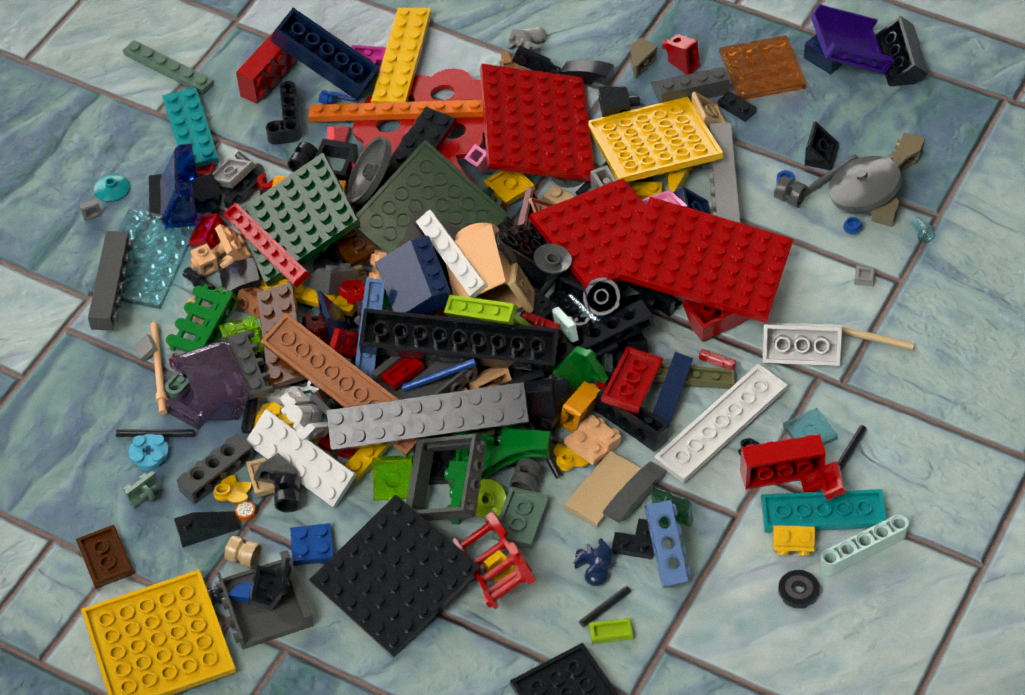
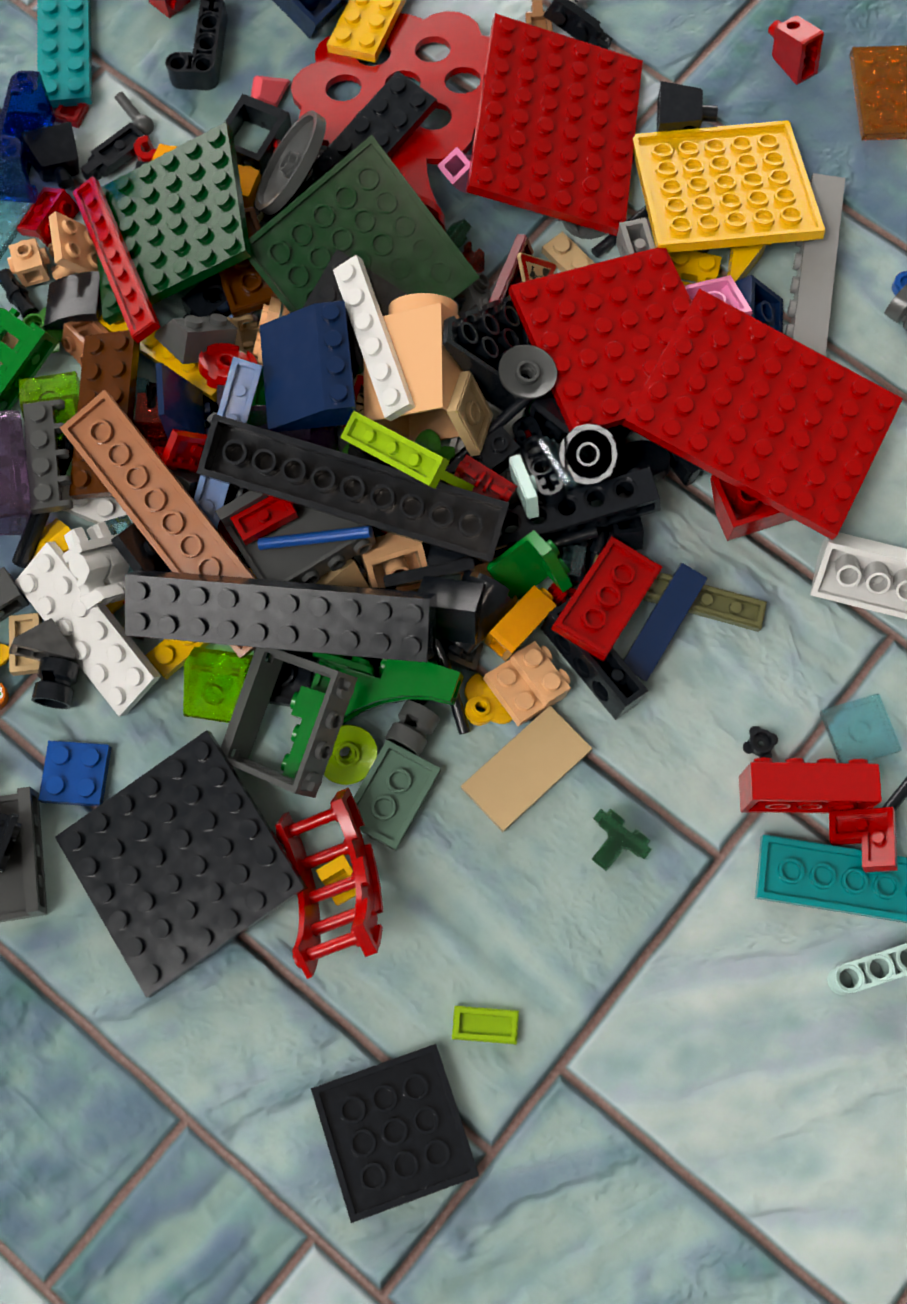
camera: 10 degrees right, 20 degrees up
light grey plate [212,158,256,188] -> none
black wheel [287,142,318,173] -> none
orange plate [308,100,483,122] -> none
blue plant [319,90,356,124] -> none
yellow plate [484,170,535,207] -> none
black slope [559,59,614,86] -> none
dark blue animal [573,538,614,586] -> none
black bar [579,585,631,627] -> none
dark grey slope [603,461,667,523] -> none
black plate [611,518,653,559] -> none
dark tan slope [629,37,657,78] -> none
medium blue brick [644,500,690,587] -> none
dark grey slope [651,67,730,103] -> none
white plate [654,364,788,484] -> none
tan slope [691,92,727,129] -> none
red axle [699,349,736,370] -> none
black plate [718,91,757,122] -> none
yellow bracket [773,525,815,556] -> none
black tile [778,570,820,609] -> none

